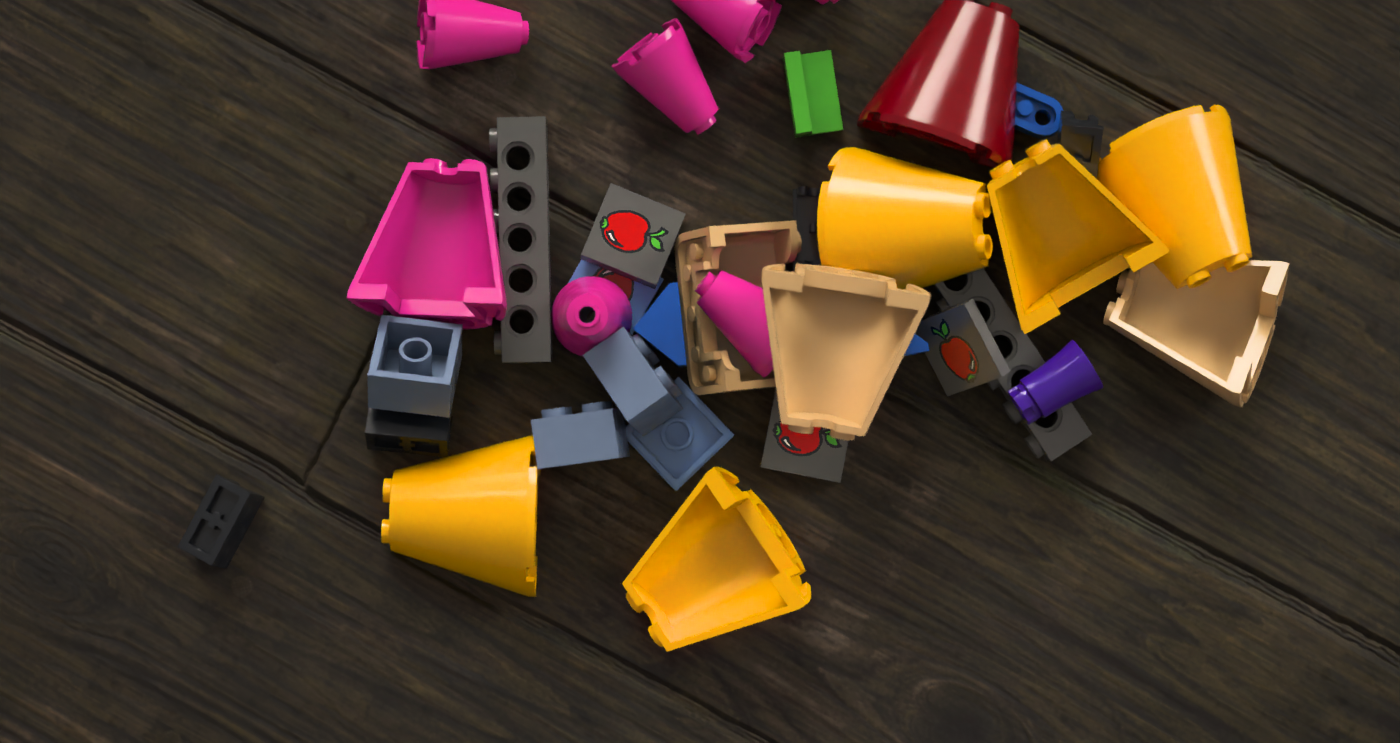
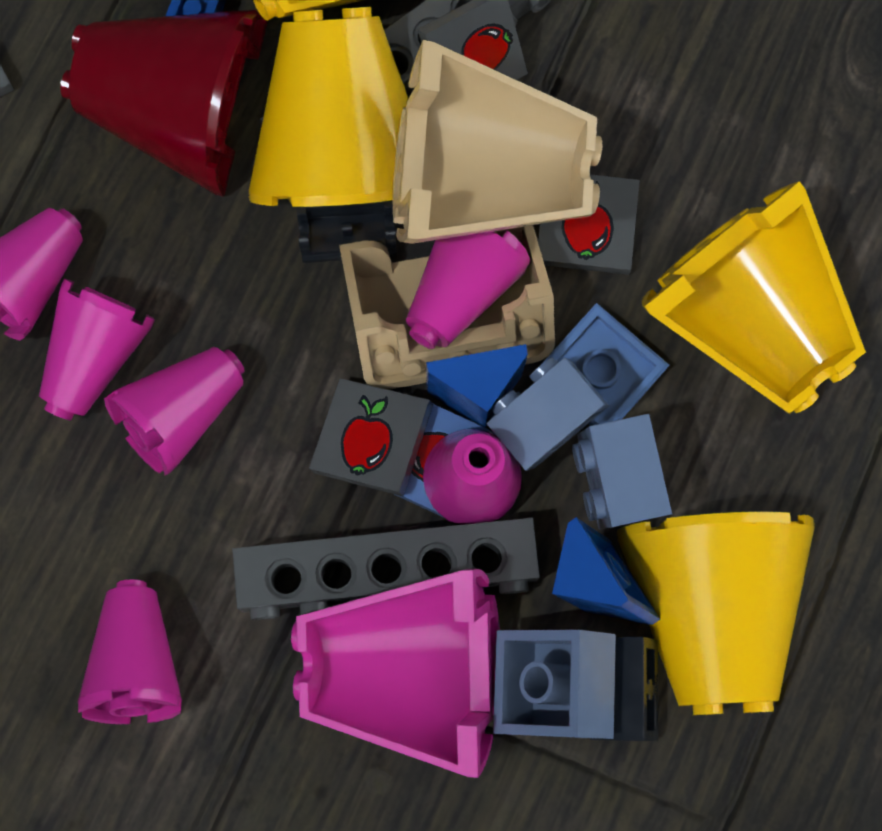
camera: 95 degrees left, 10 degrees down
bright green panel [783,50,843,138] -> none
none -> blue slope [552,517,660,625]

